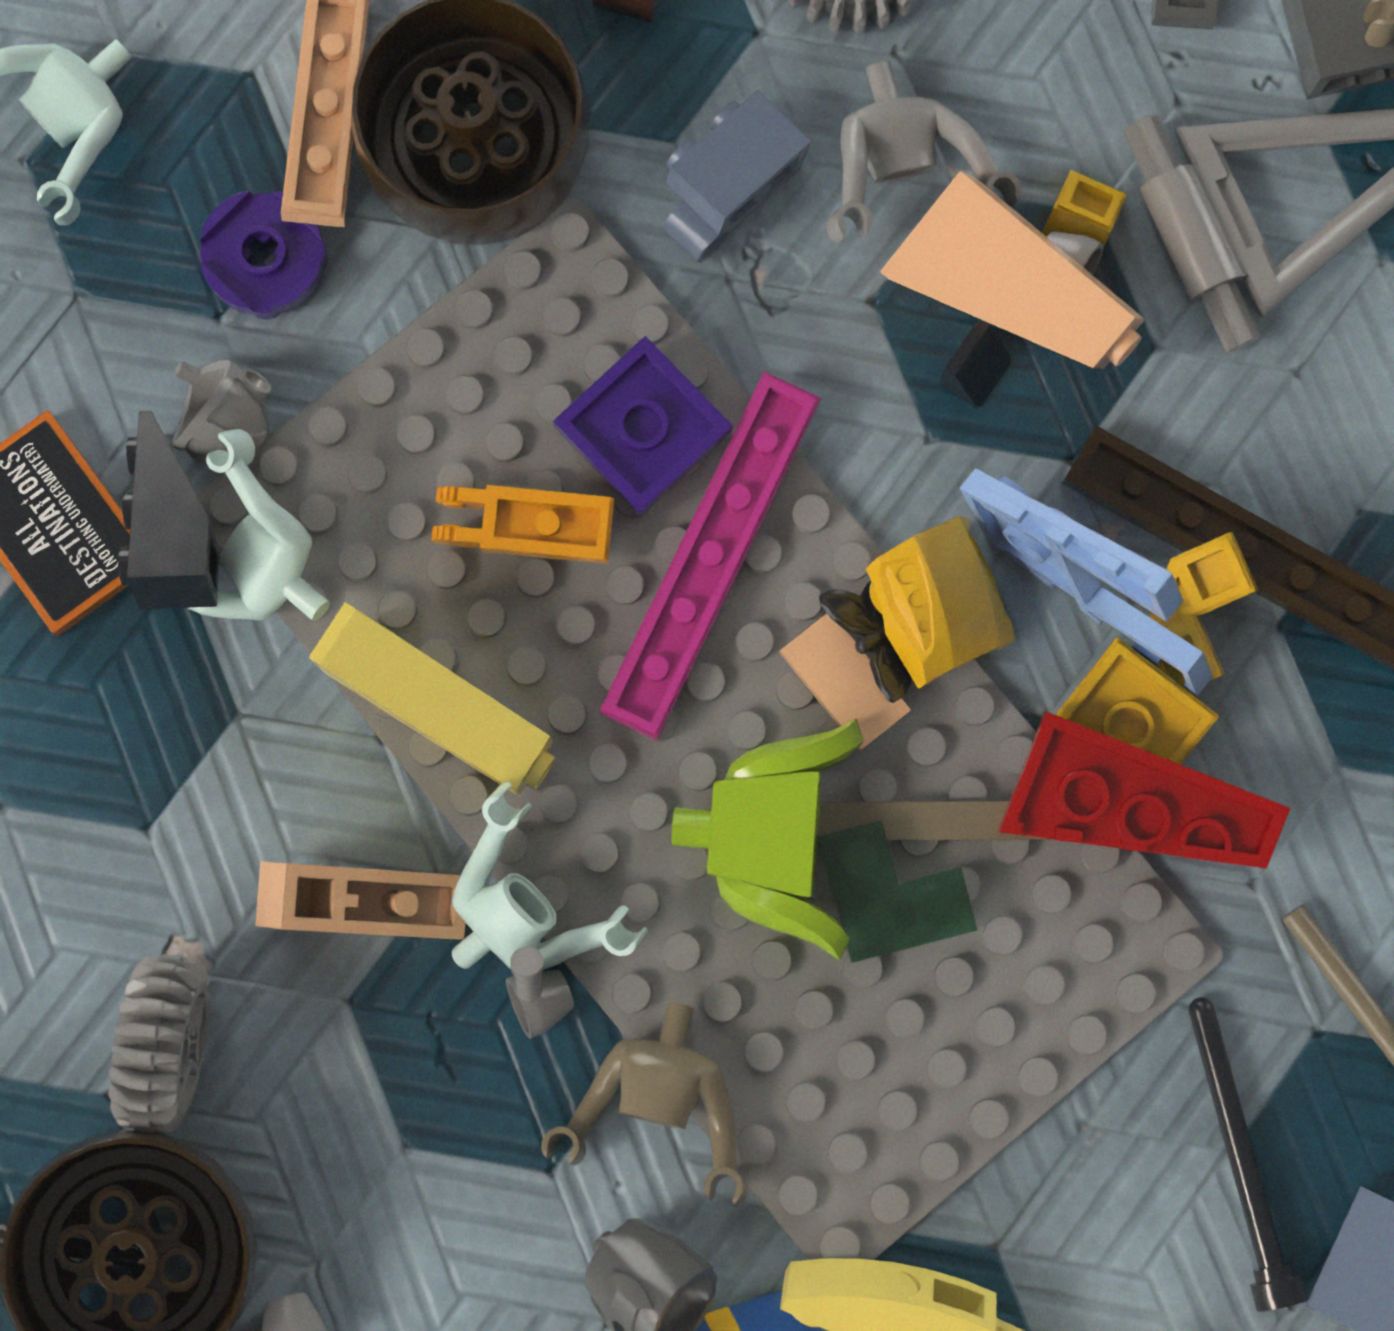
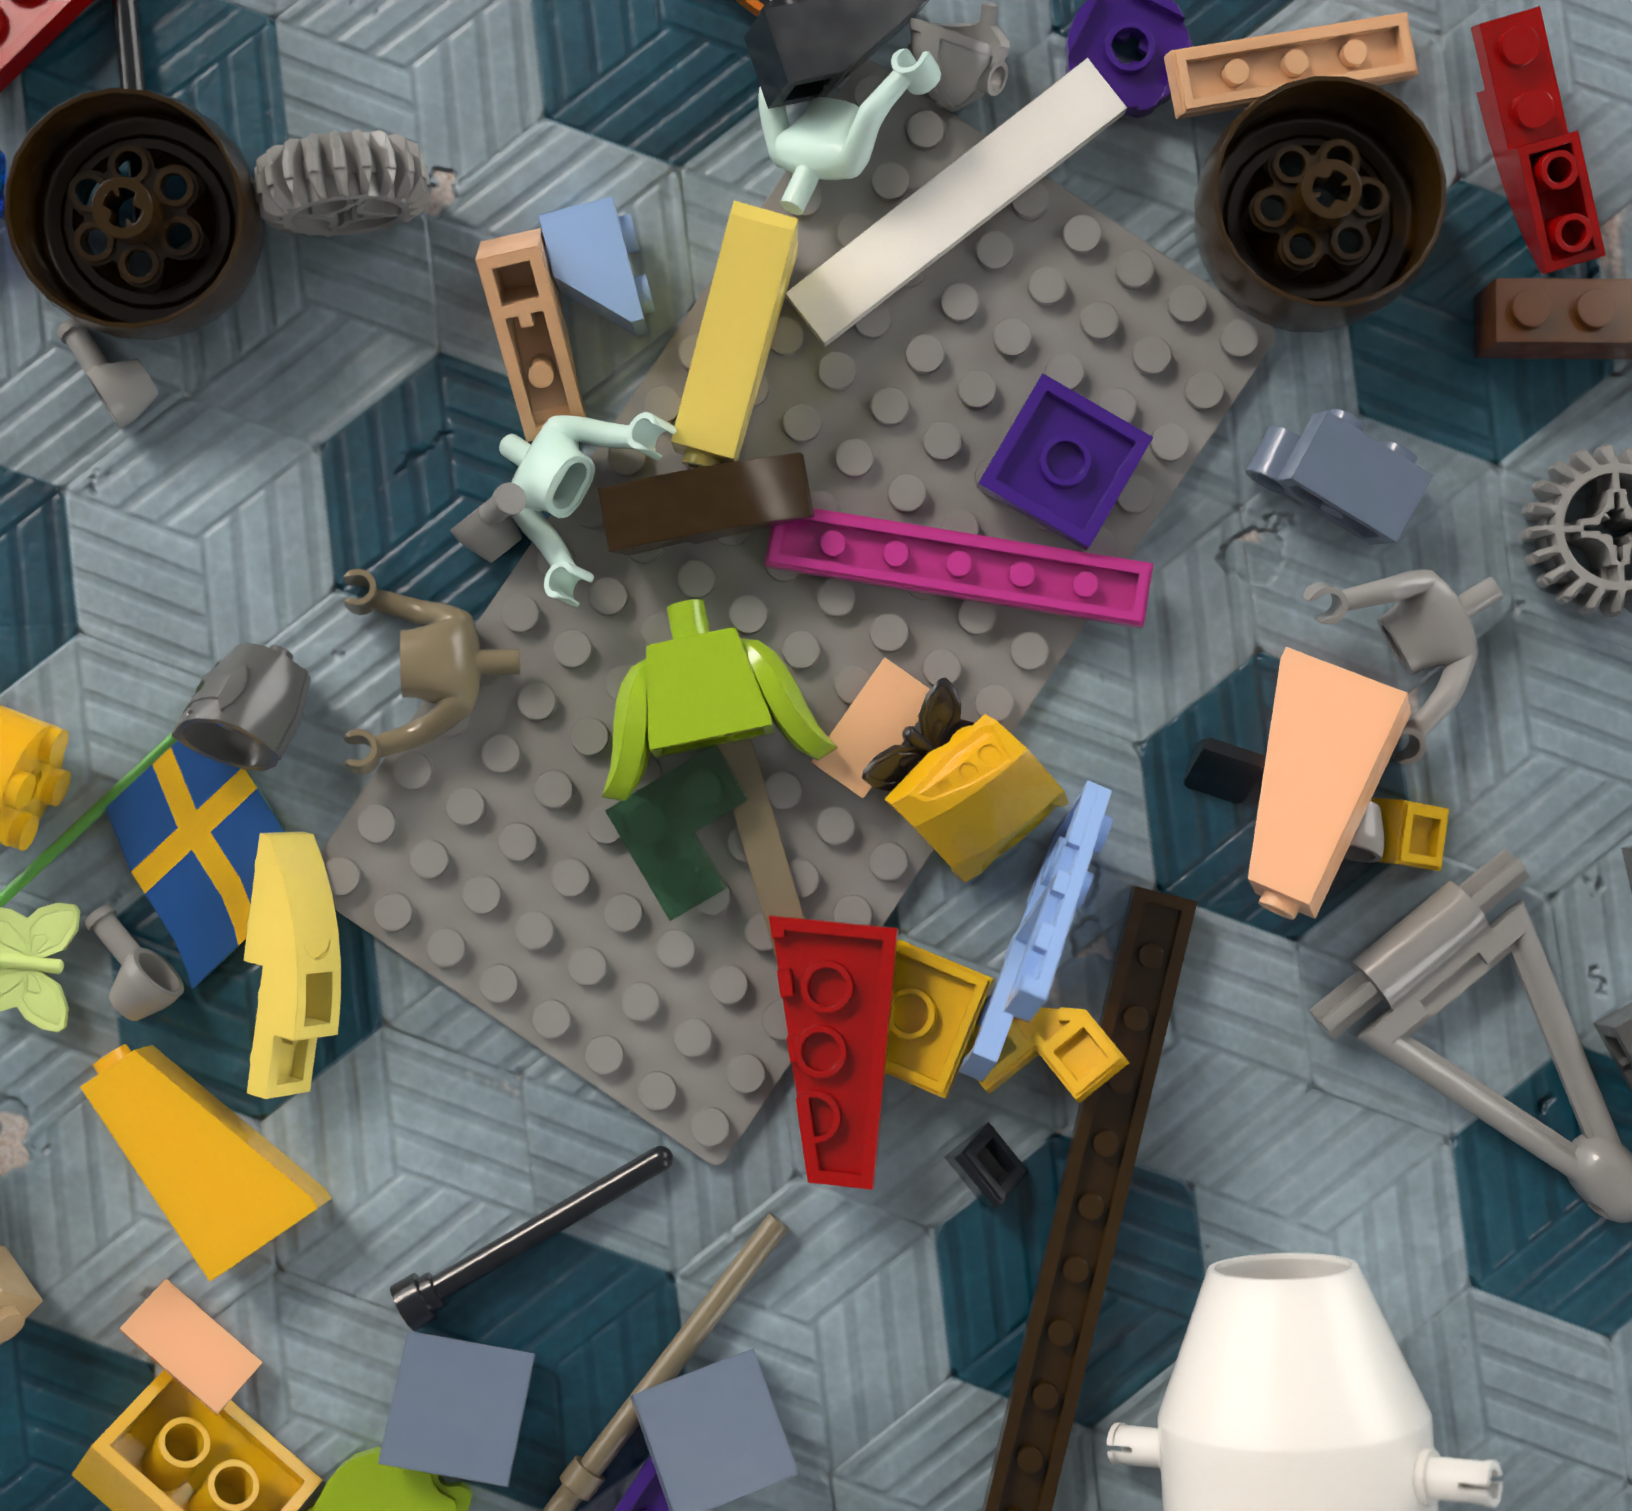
camera: 70 degrees right, 5 degrees up
light orange hinge [431,485,615,564] -> none
none -> light blue slope [538,196,656,337]
none -> dark brown slope [598,453,815,555]
none -> white tile [785,58,1127,347]
none -> black slope [944,1122,1028,1208]

